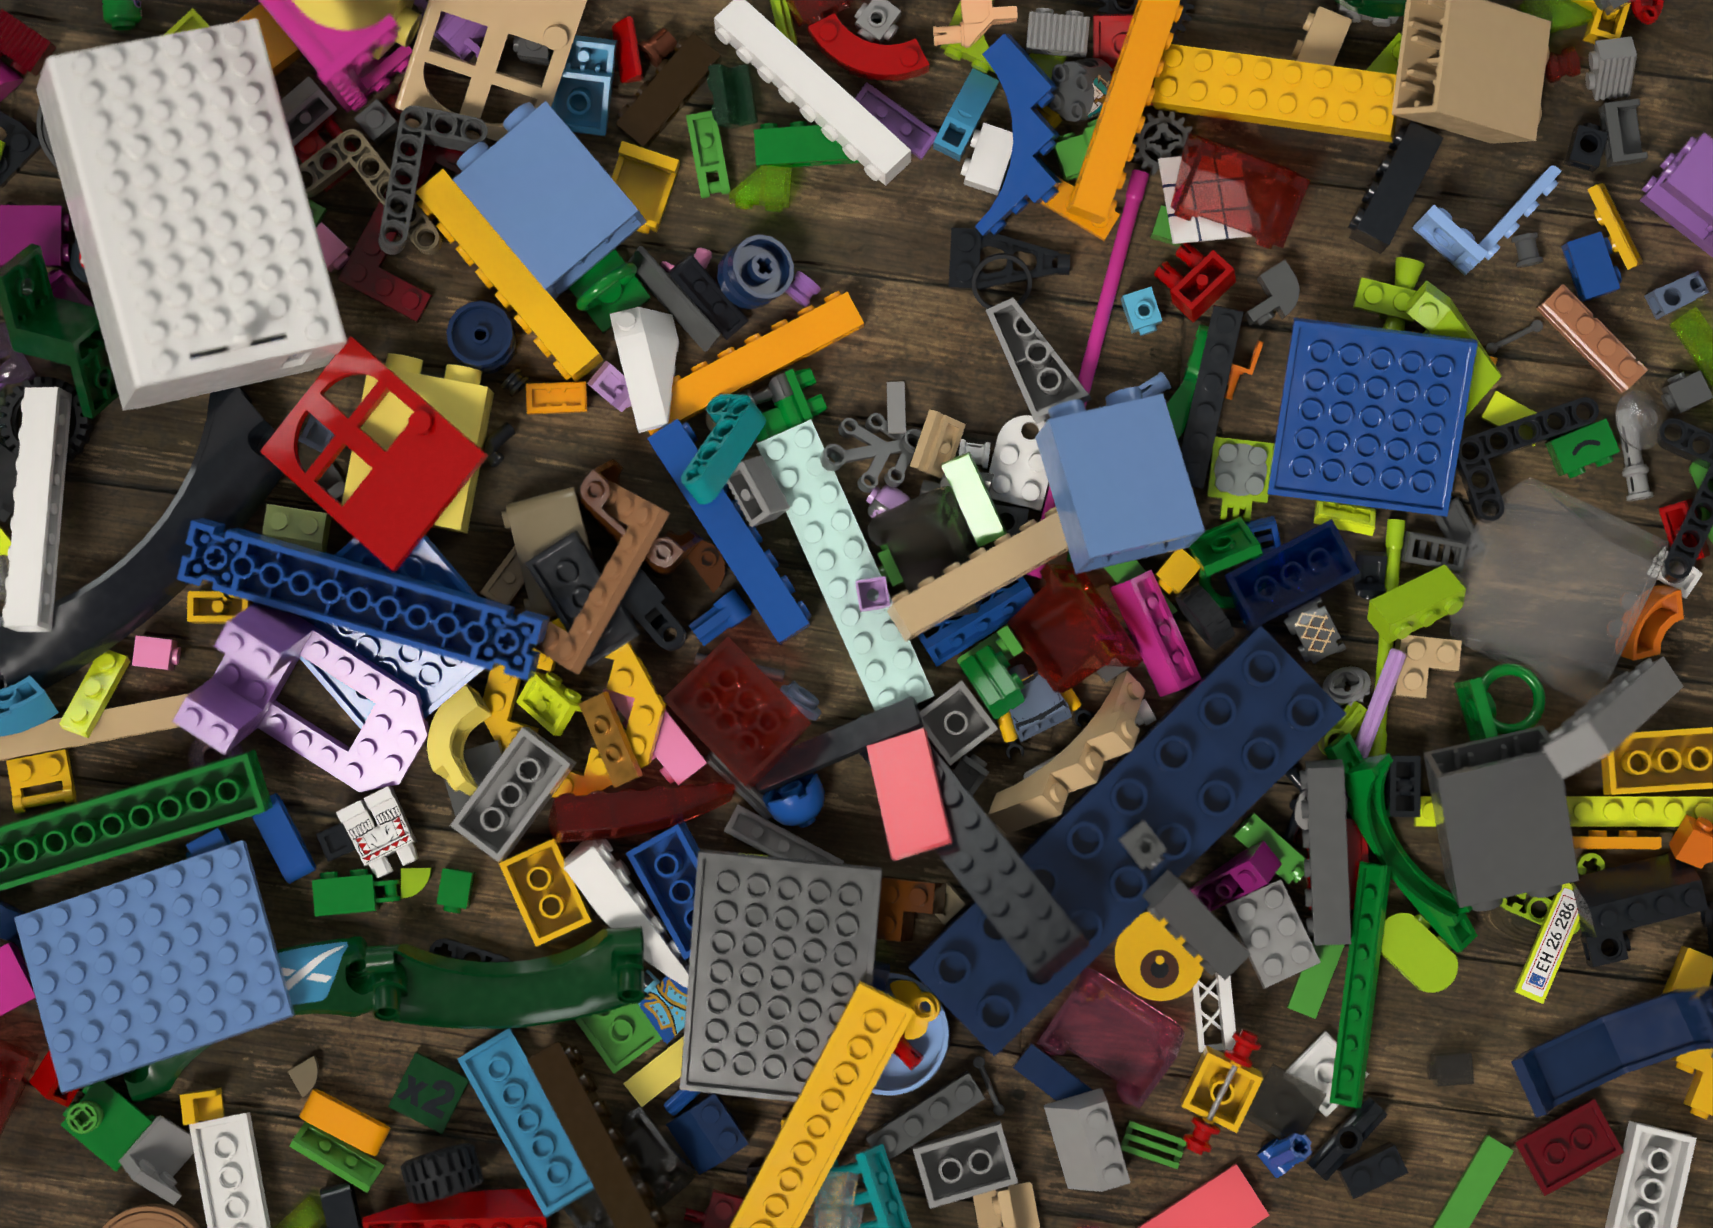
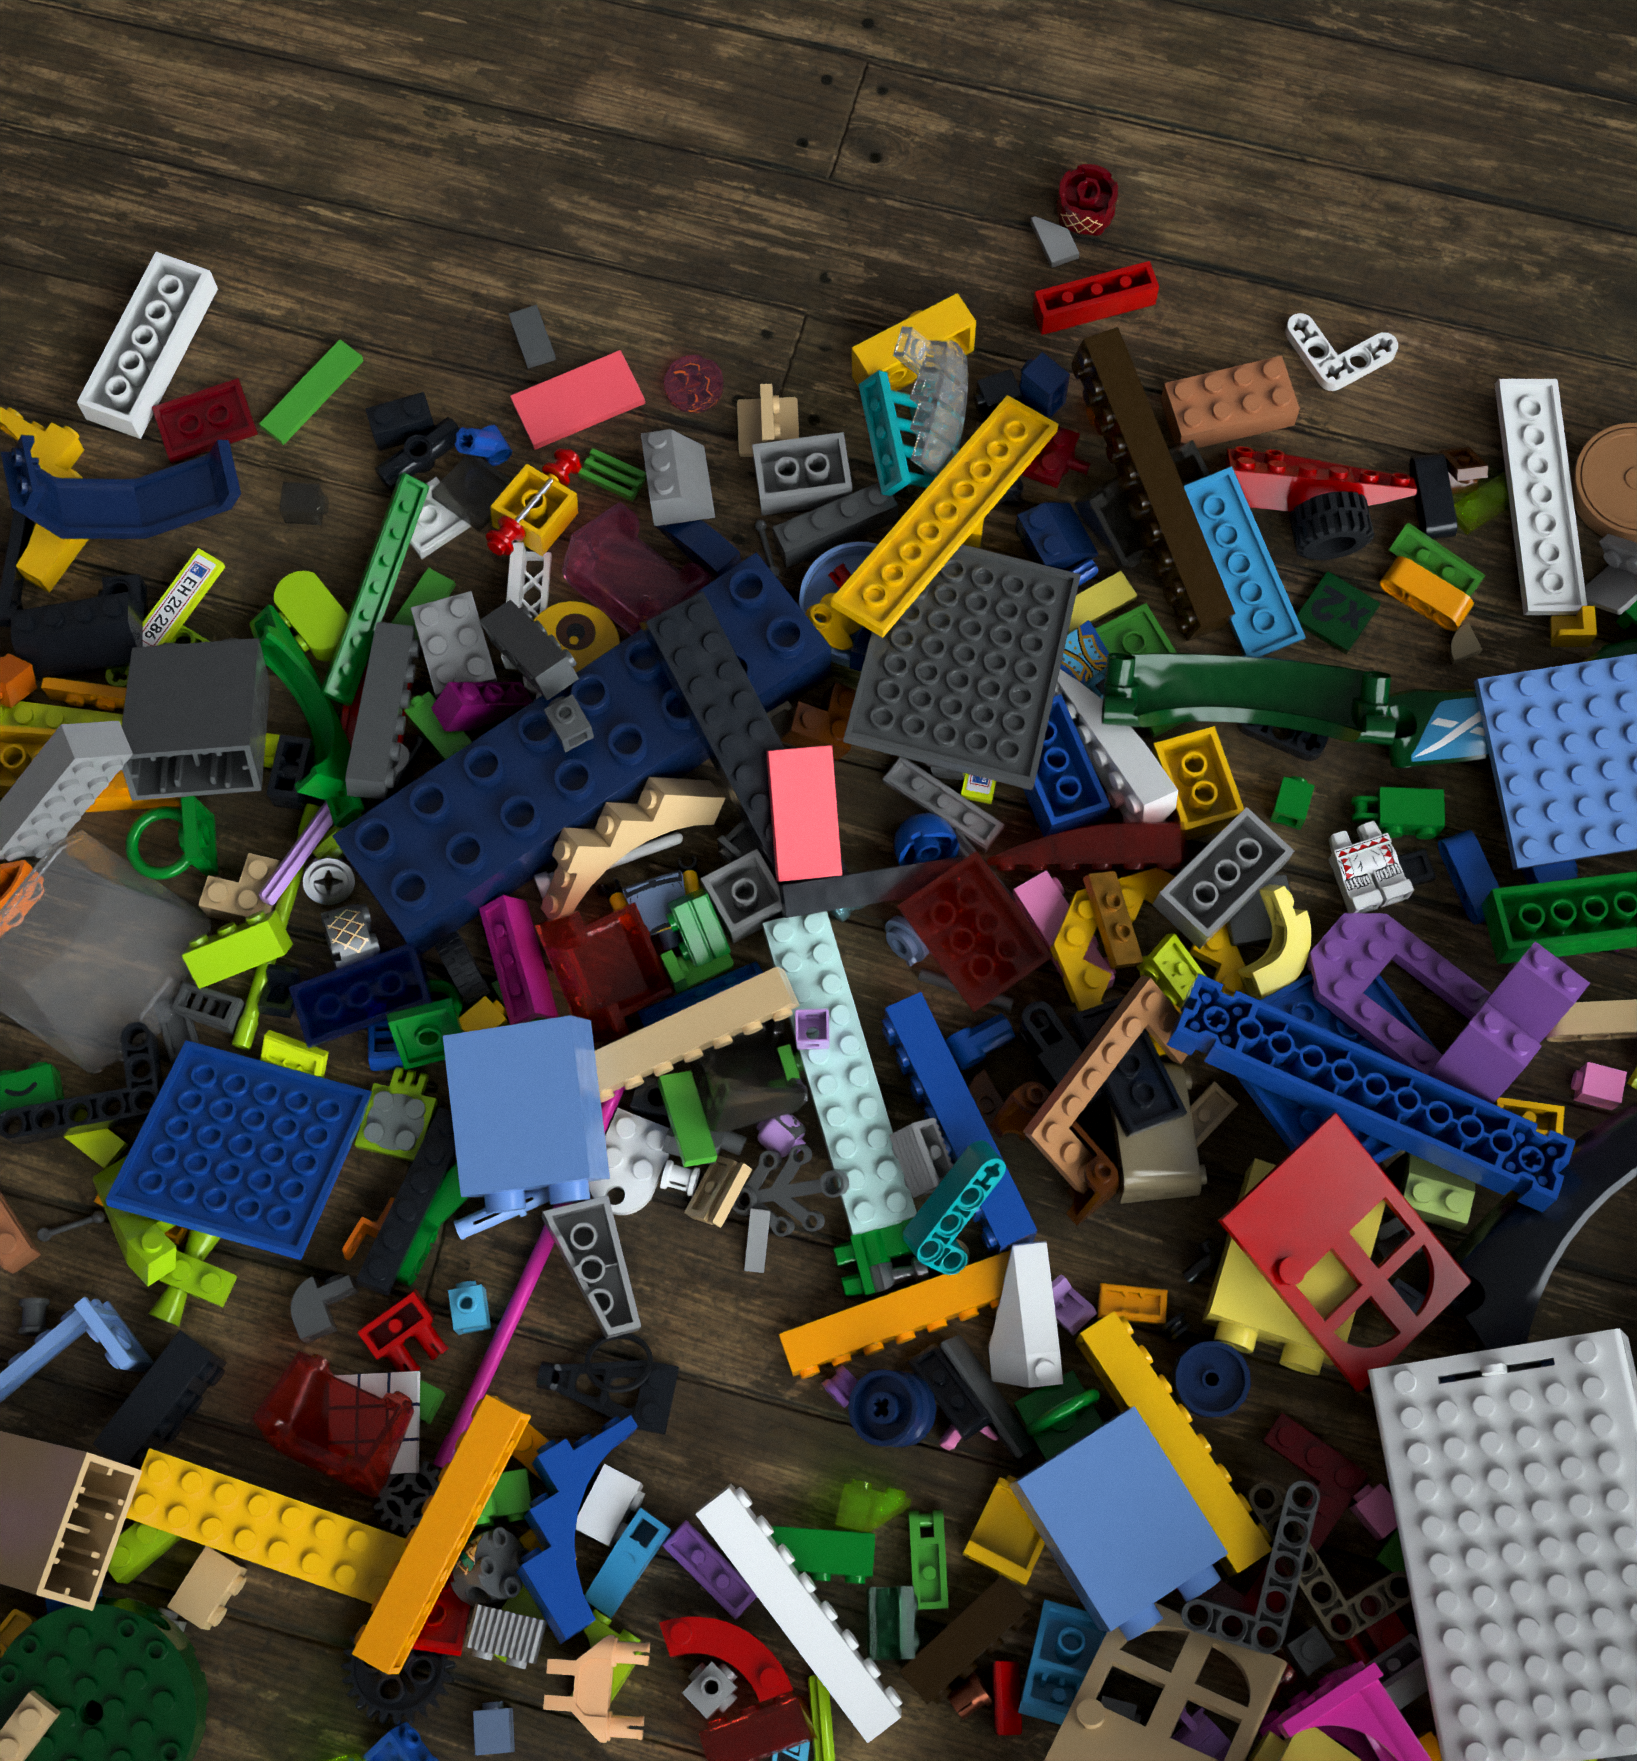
camera: 170 degrees left, 15 degrees down
lime tile [400,868,432,899] -> none

